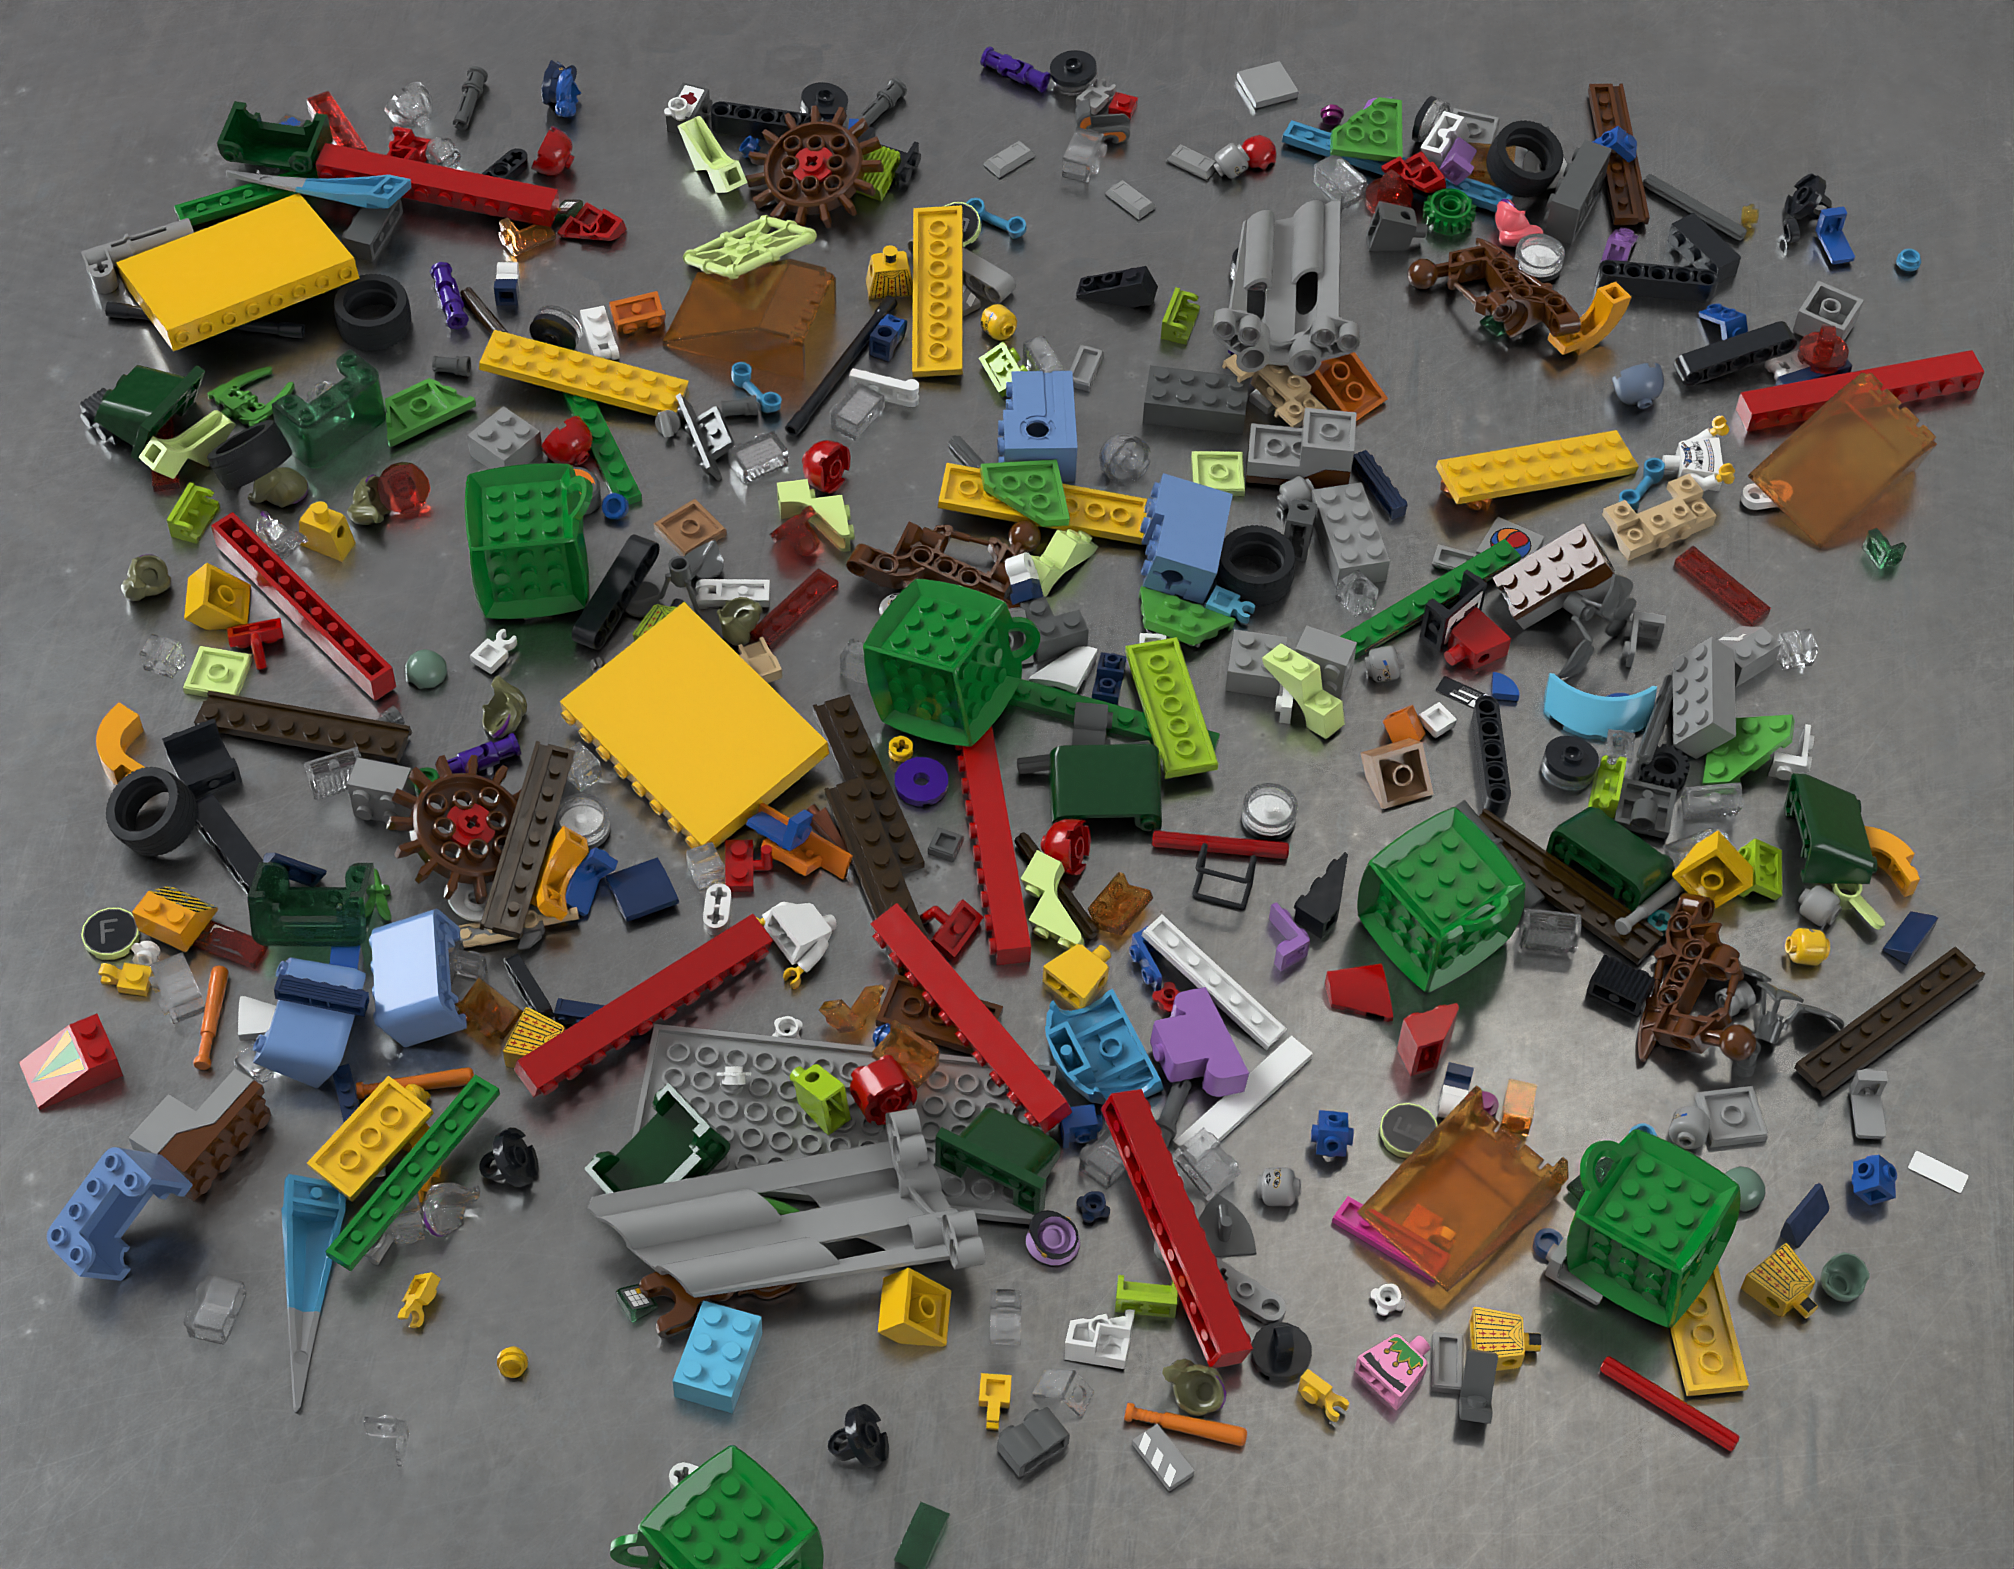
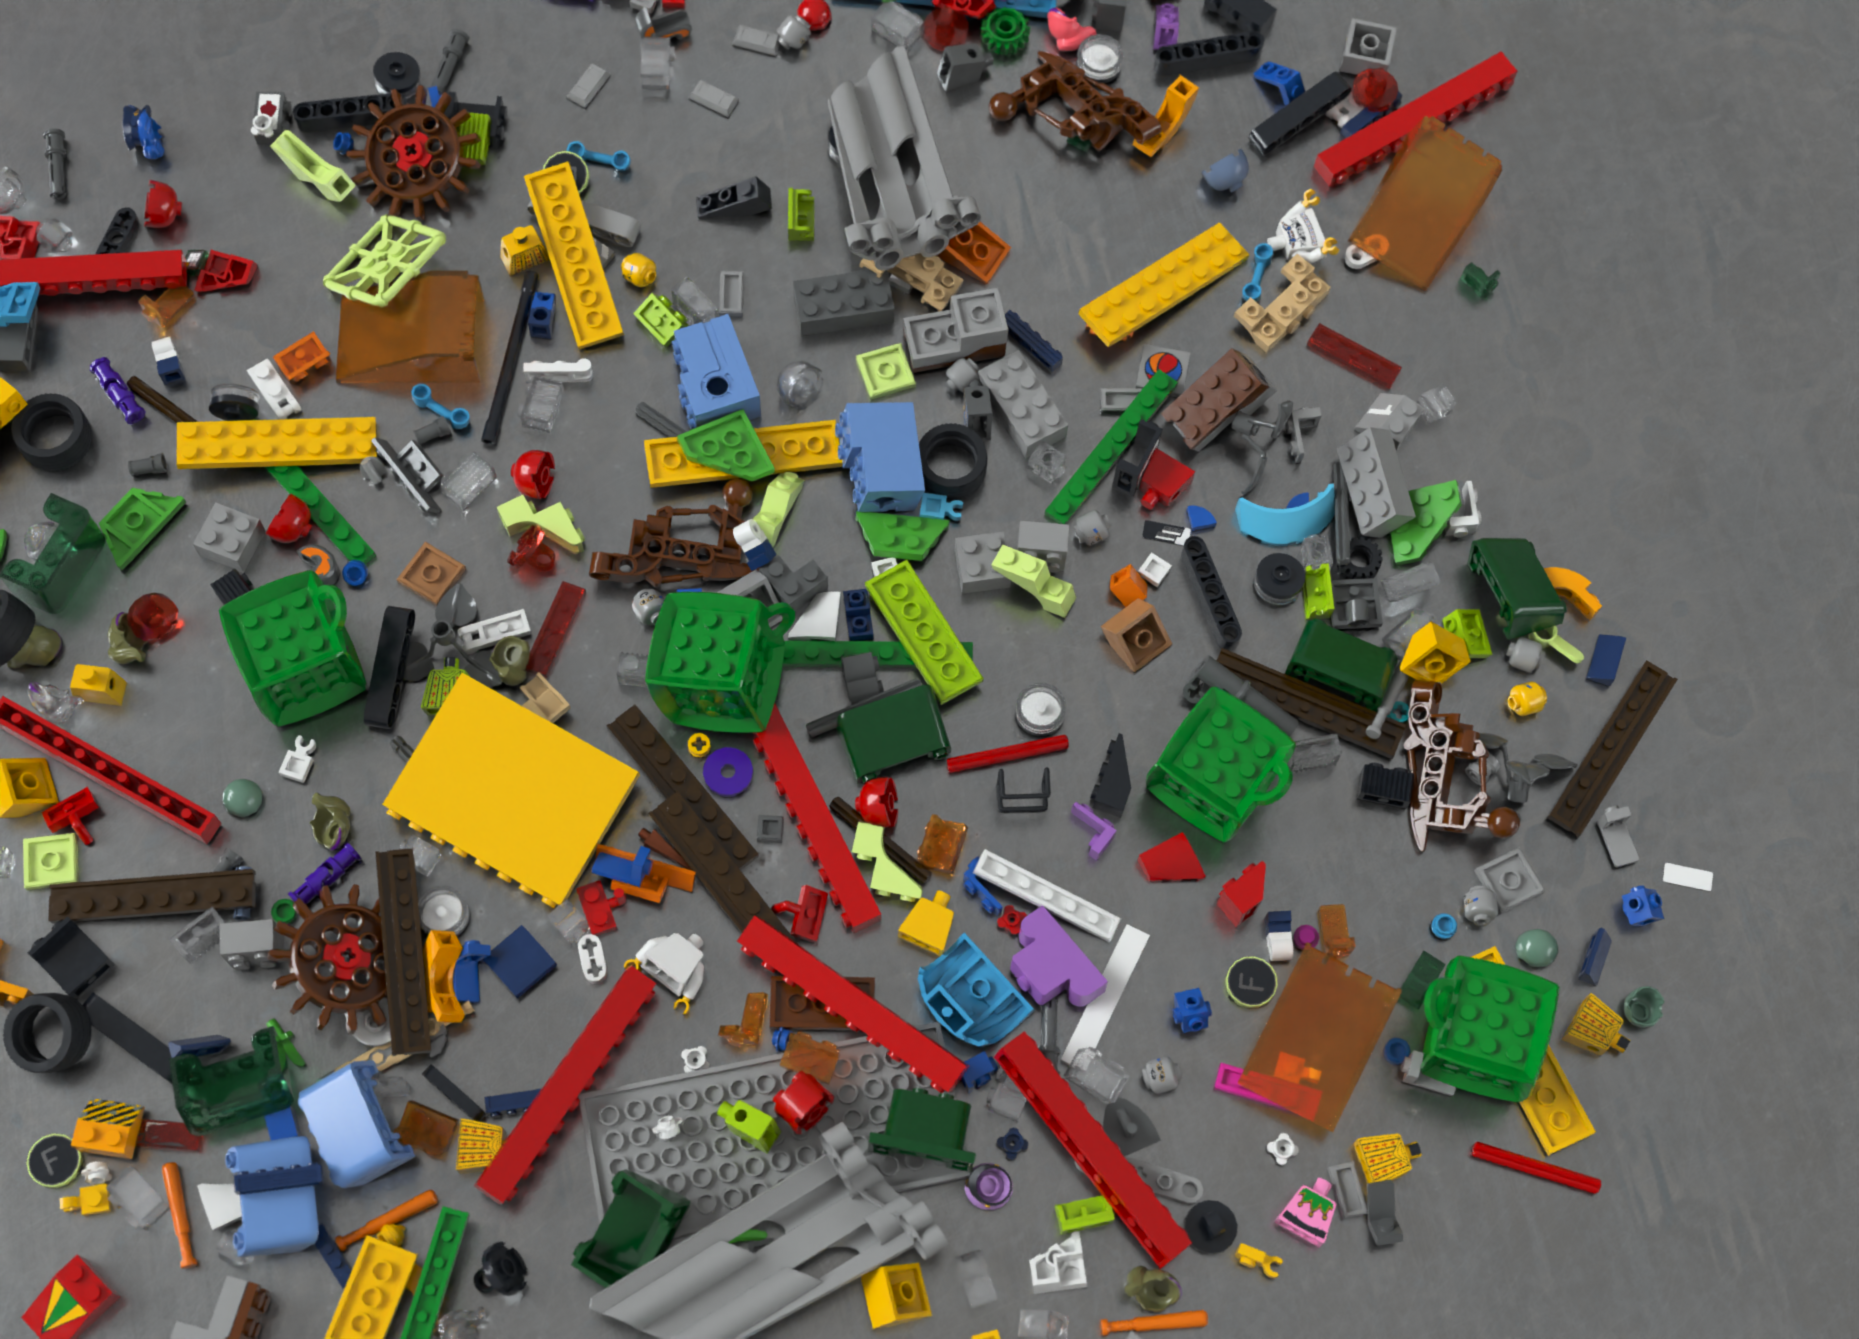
camera: 20 degrees left, 15 degrees up
white plate [1275,687,1293,724] -> none

